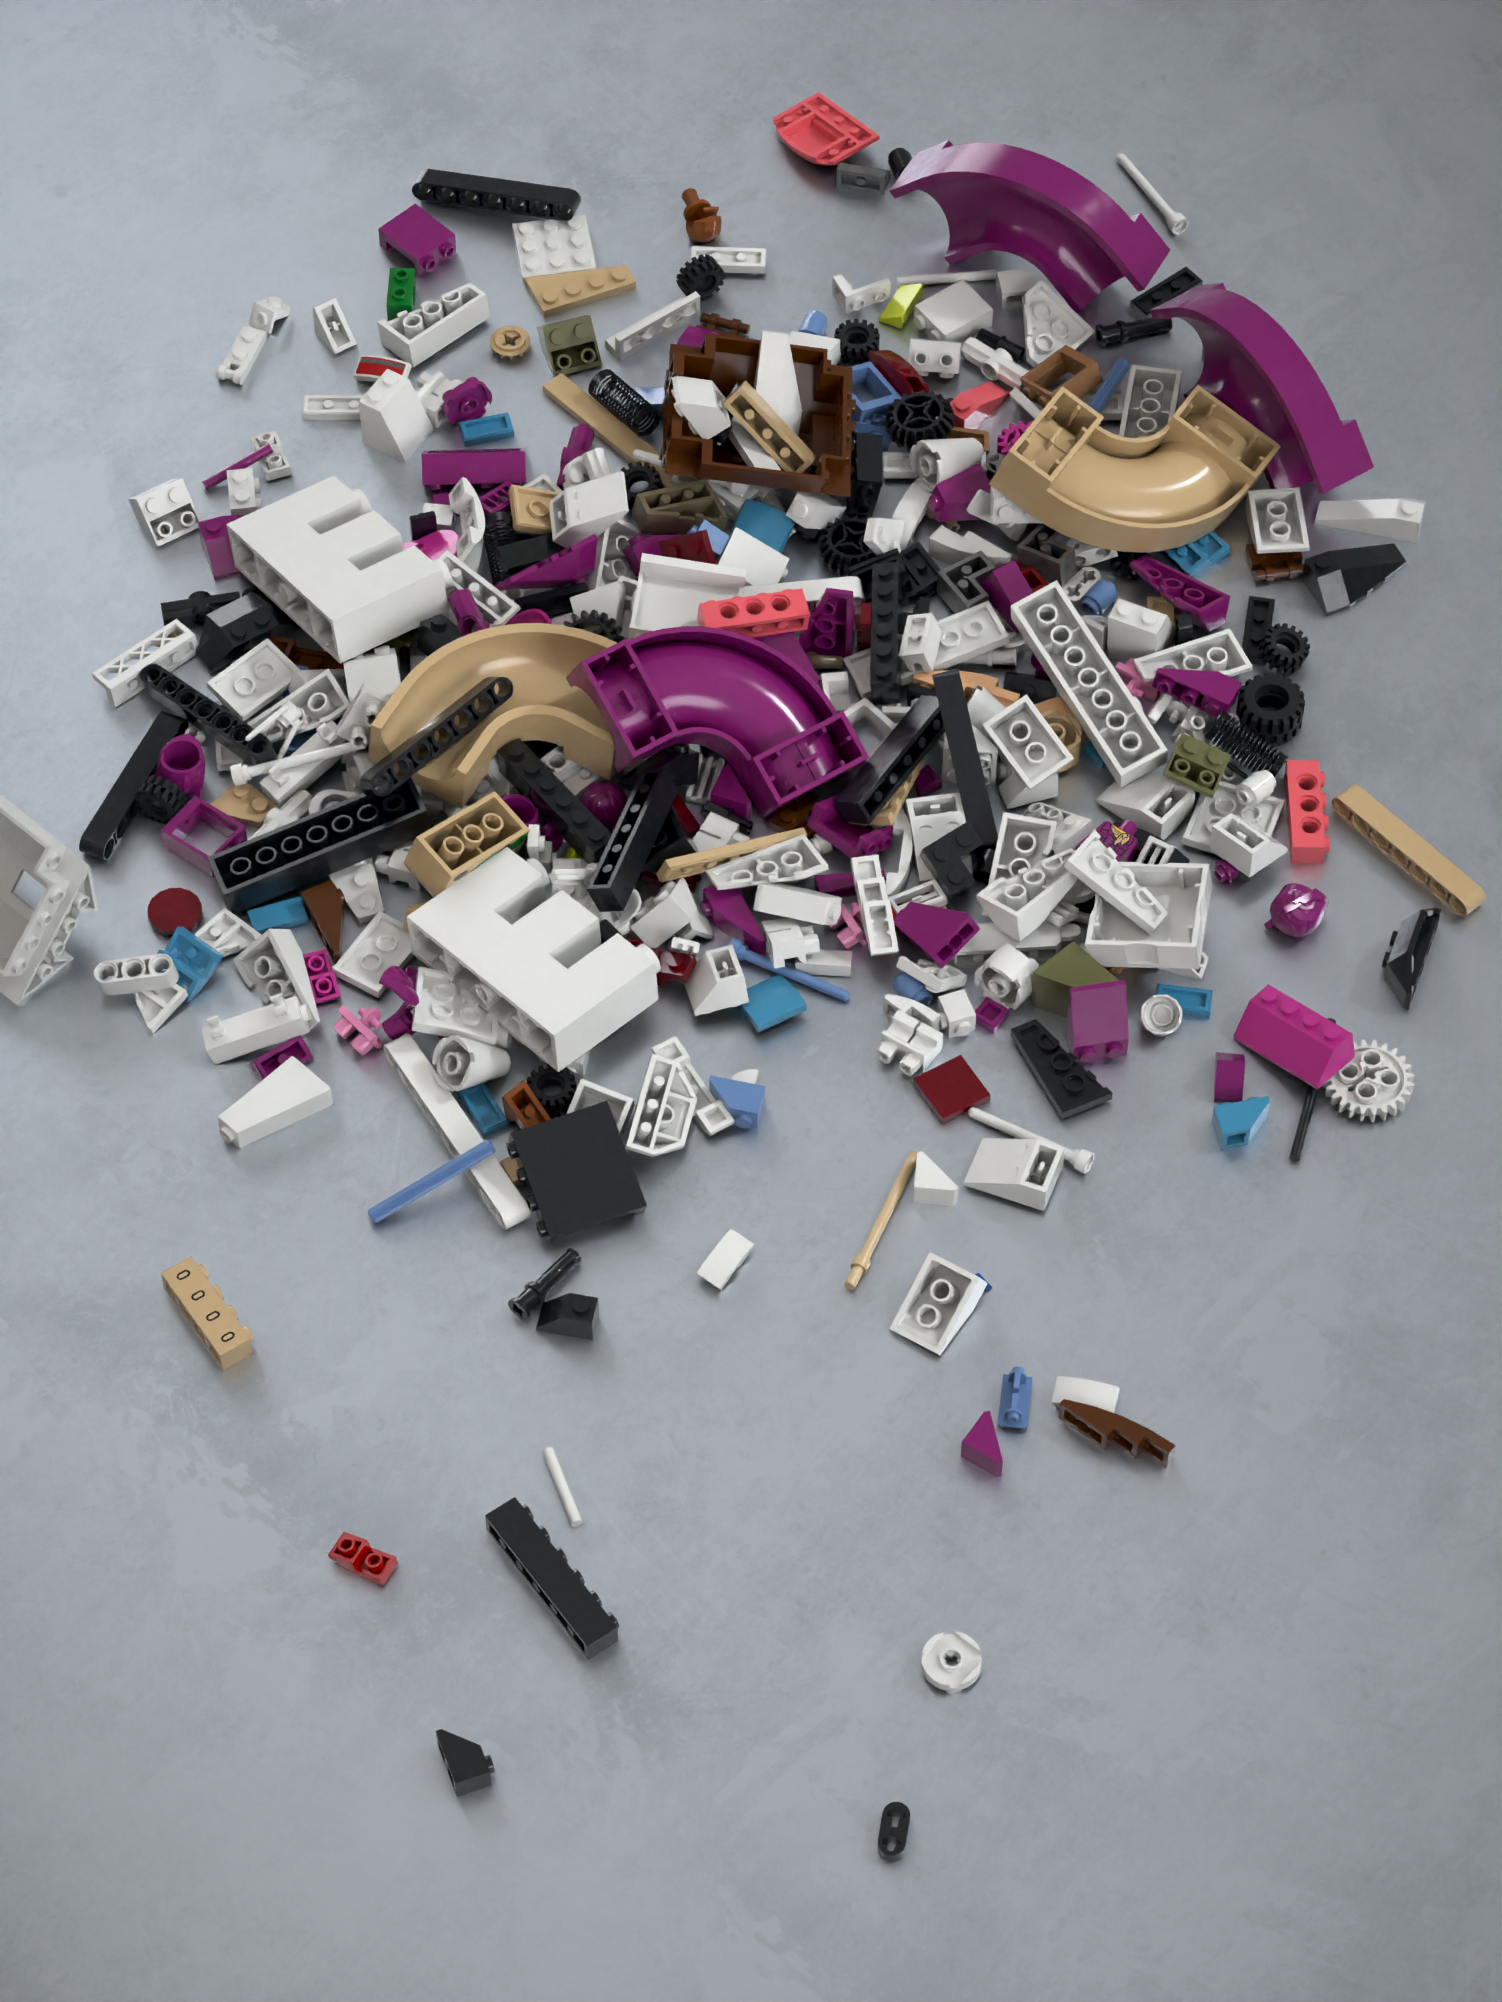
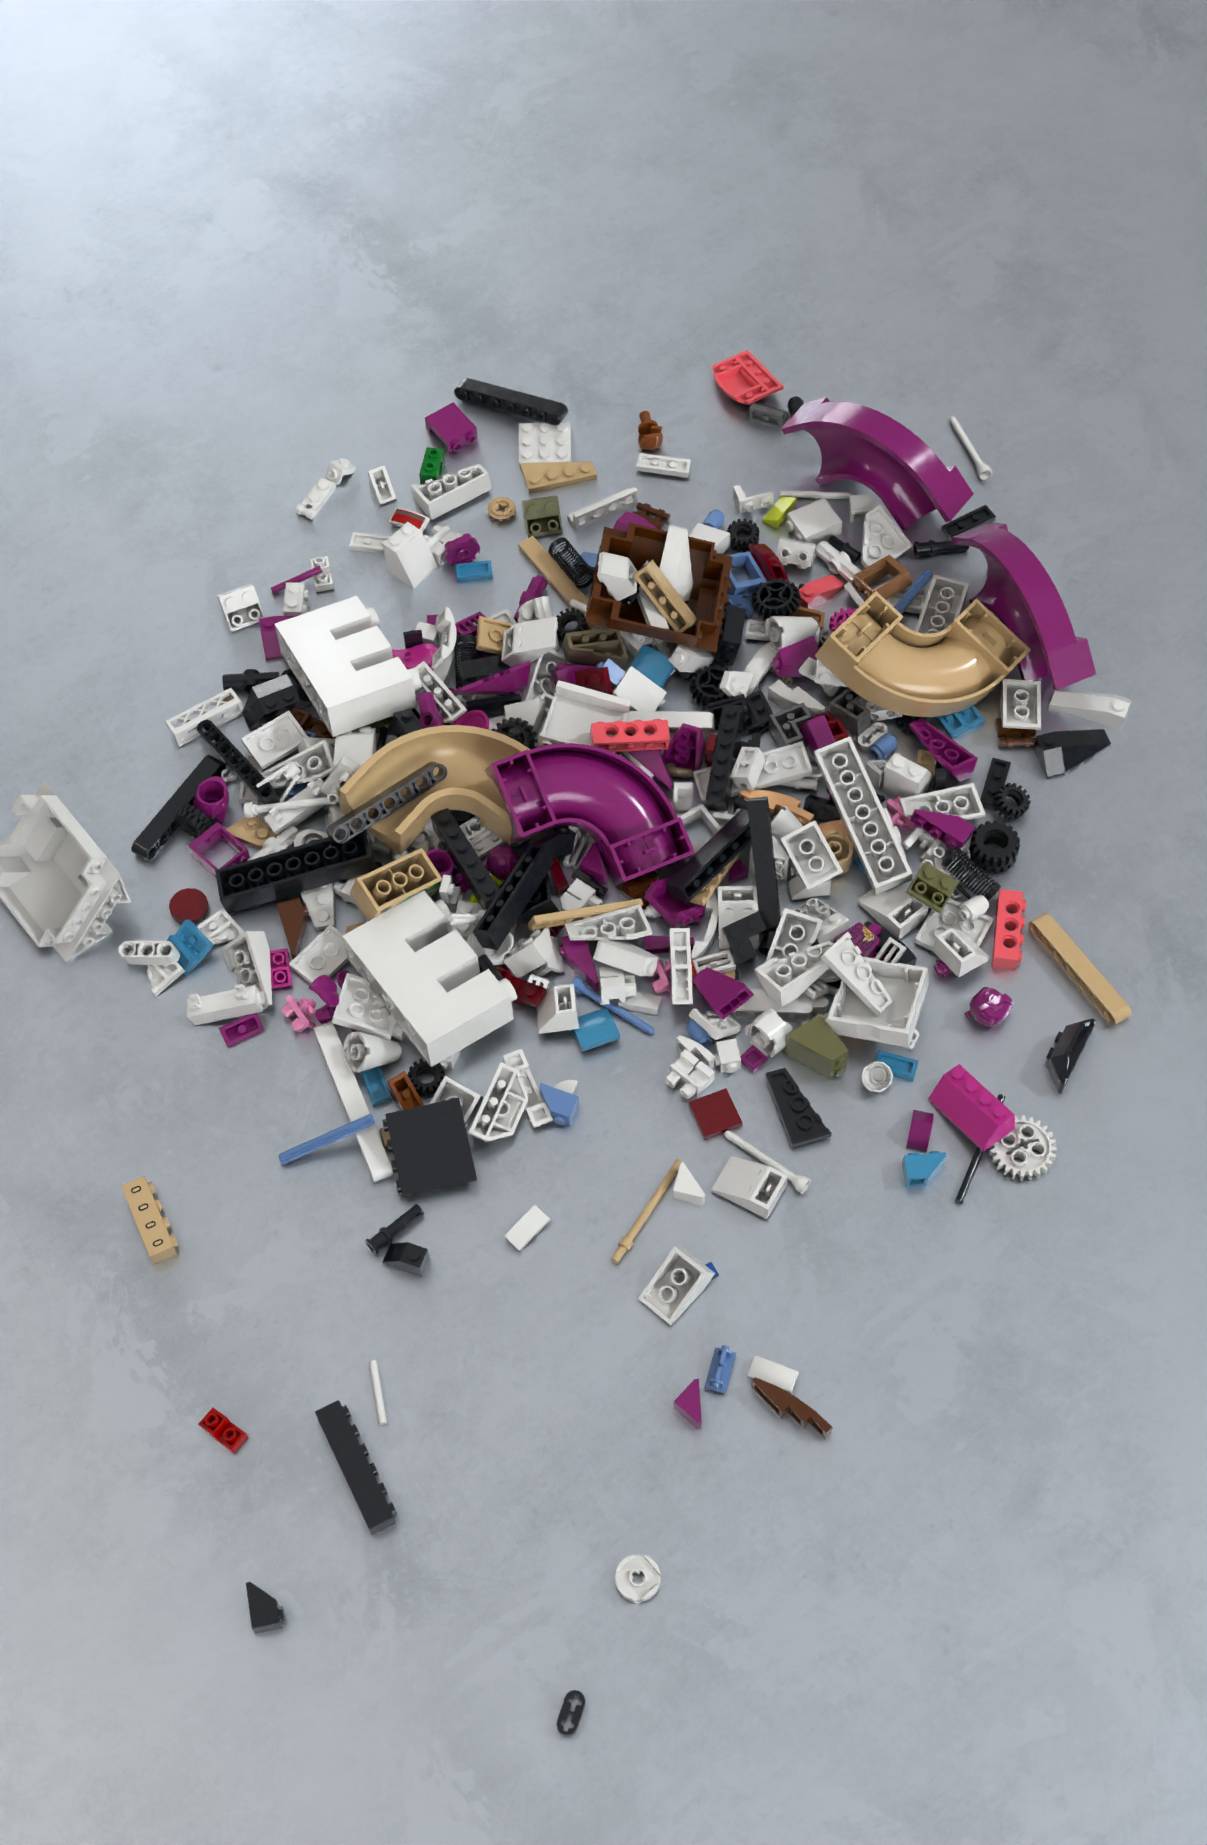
camera: 10 degrees right, 5 degrees up
white slope [218,1056,333,1148] -> none
dark azure tile [247,896,308,935] -> none
magenta slope [421,448,526,490] -> none
black tyre [676,254,725,301] -> none
magenta slope [1065,980,1129,1063] -> none

